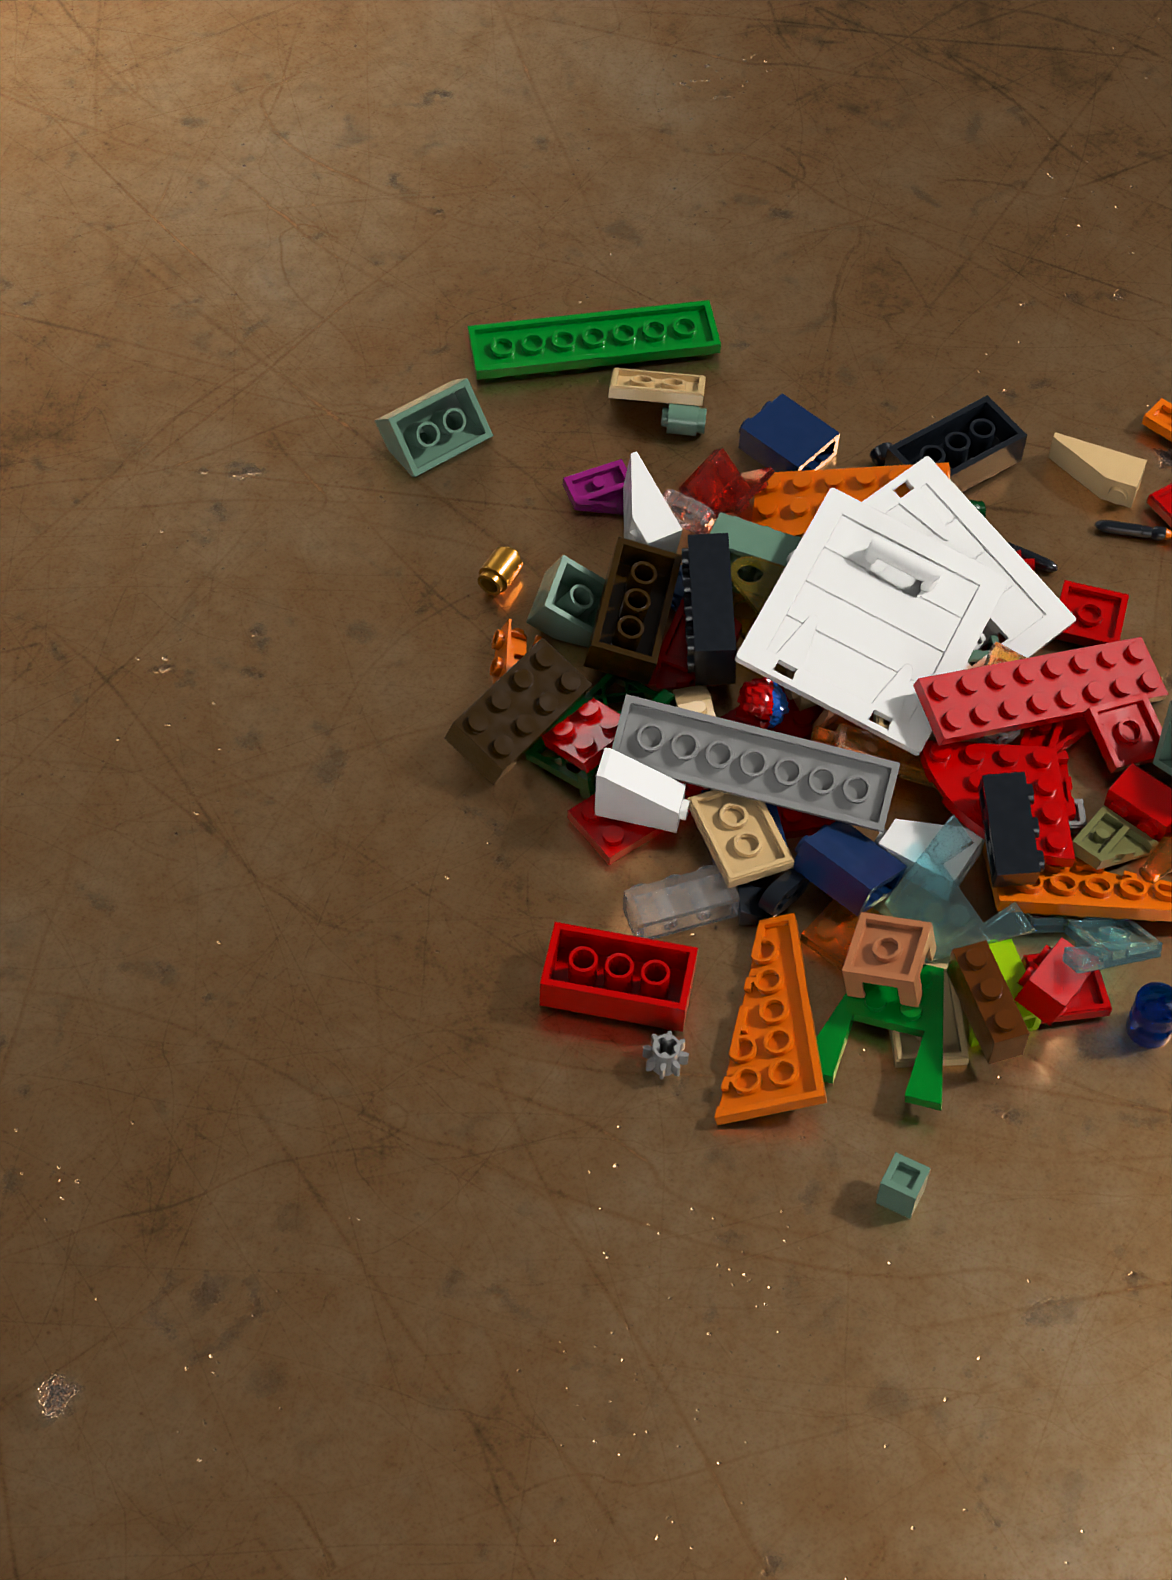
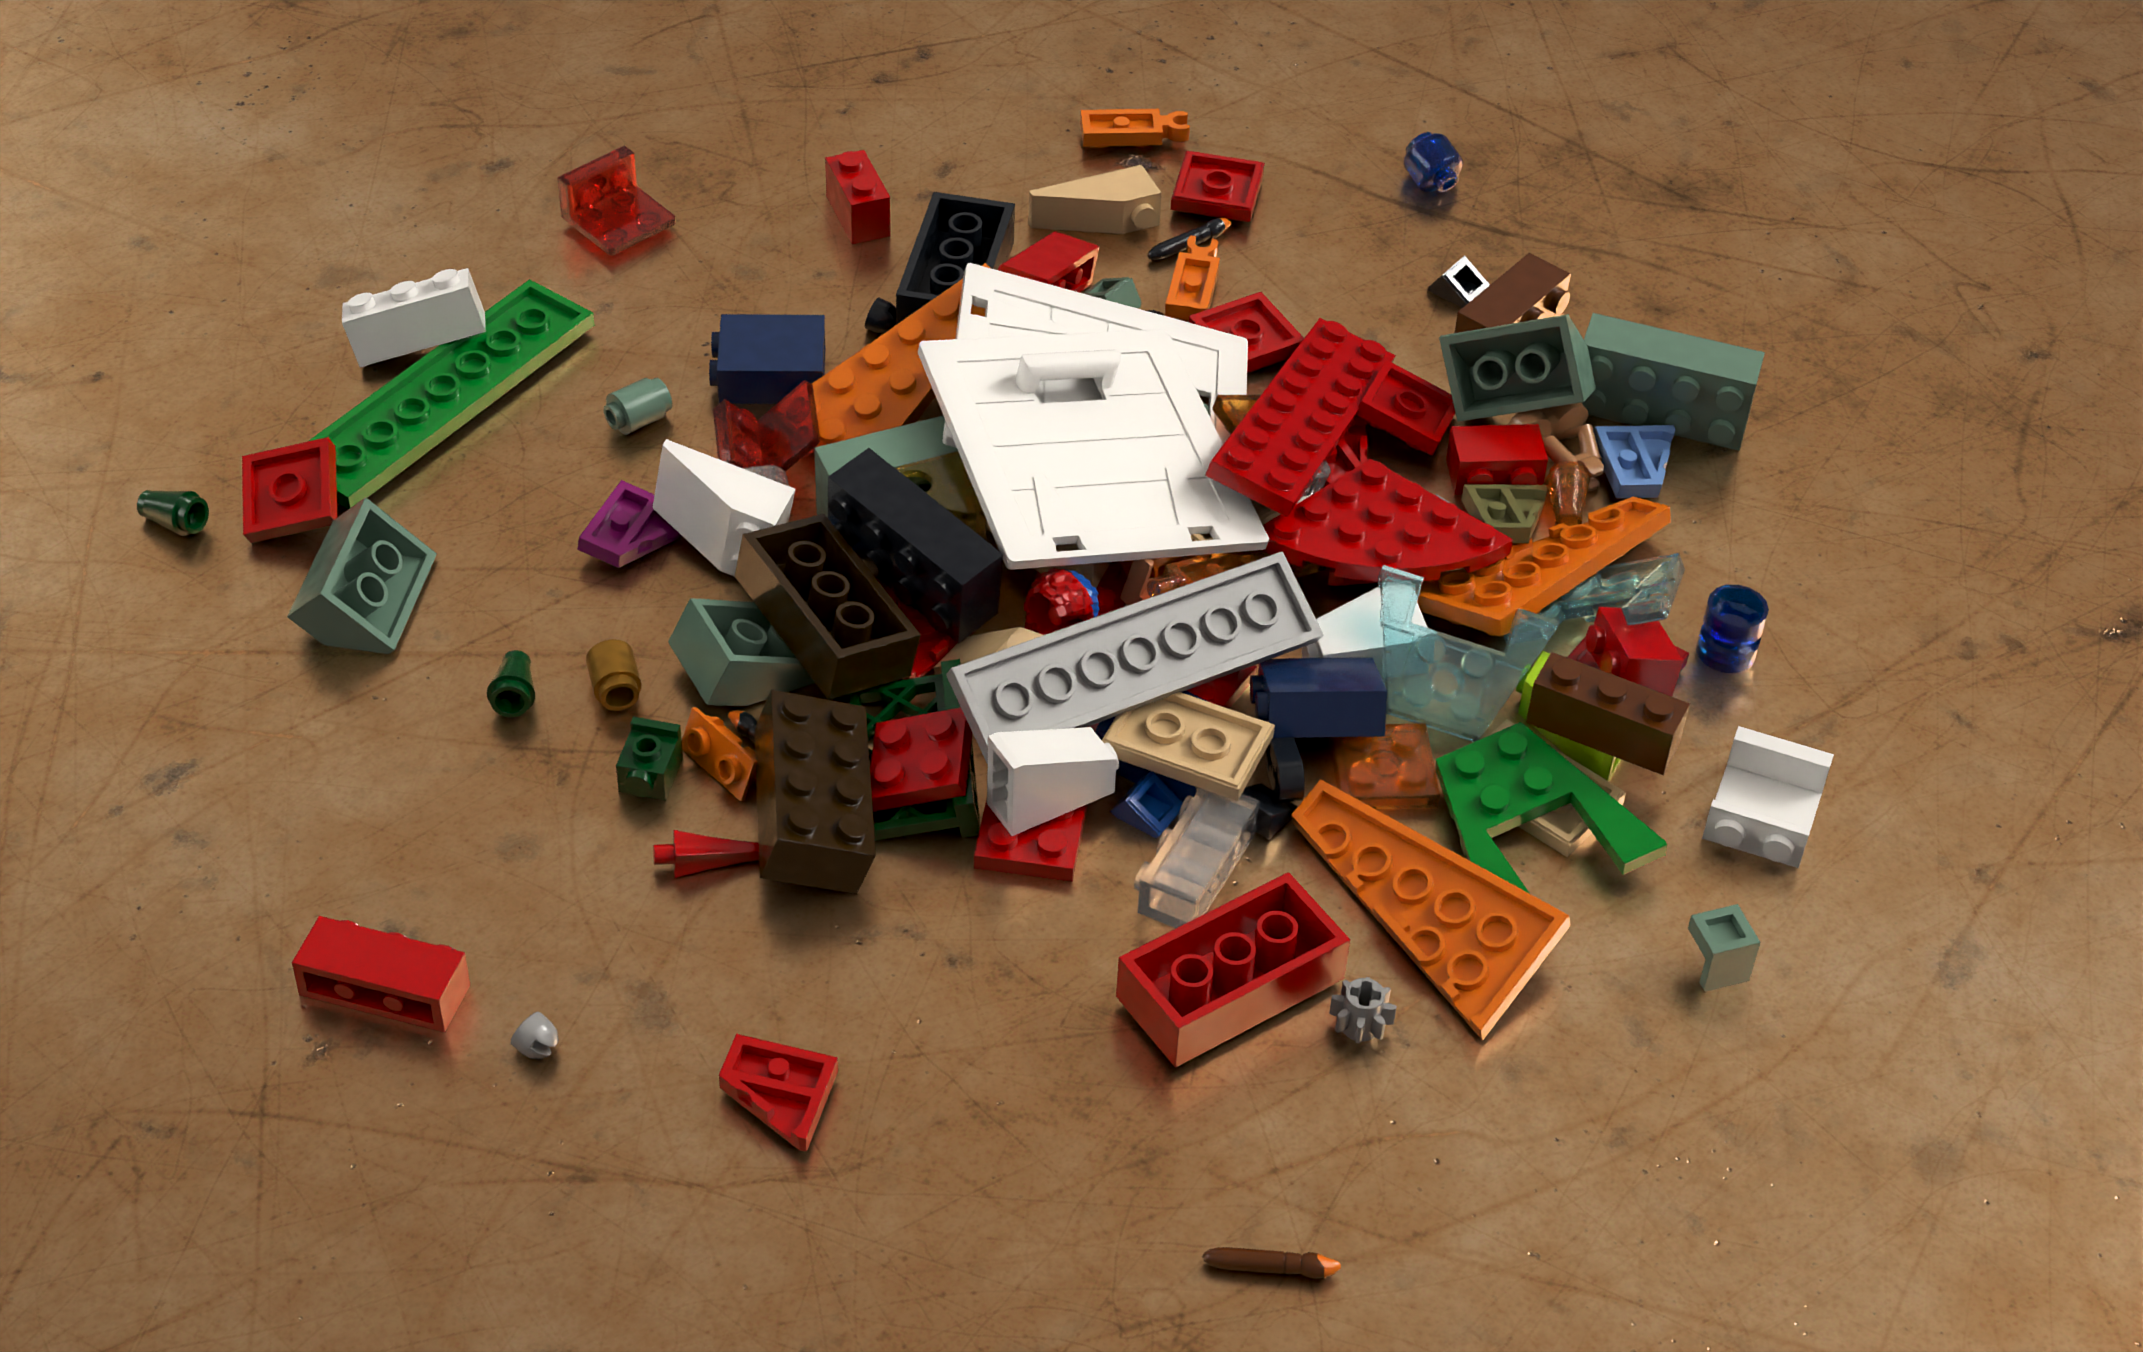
camera: 45 degrees left, 10 degrees down
tan tile [608,368,706,406] -> none
nougat panel [842,912,937,1007] -> none
black brick [978,772,1045,888] -> none
none -> dark green cone [137,490,209,536]
none -> red plate [242,437,338,543]
none -> red brick [291,916,470,1033]
none -> white brick [342,268,486,367]
none -> dark green cone [487,650,535,717]
none -> light grey hinge [510,1012,559,1060]
none -> clear red bracket [557,145,676,256]
none -> dark green brick [616,716,683,801]
none -> red piece [653,830,759,878]
none -> red wing [719,1034,839,1152]
none -> red brick [825,150,891,245]
none -> red brick [997,231,1099,293]
none -> sand green slope [1083,277,1142,308]
none -> blue slope [1110,771,1186,838]
none -> orange plate [1165,235,1220,321]
none -> reddish brown piece [1202,1247,1341,1279]
none -> white panel [1702,726,1834,868]

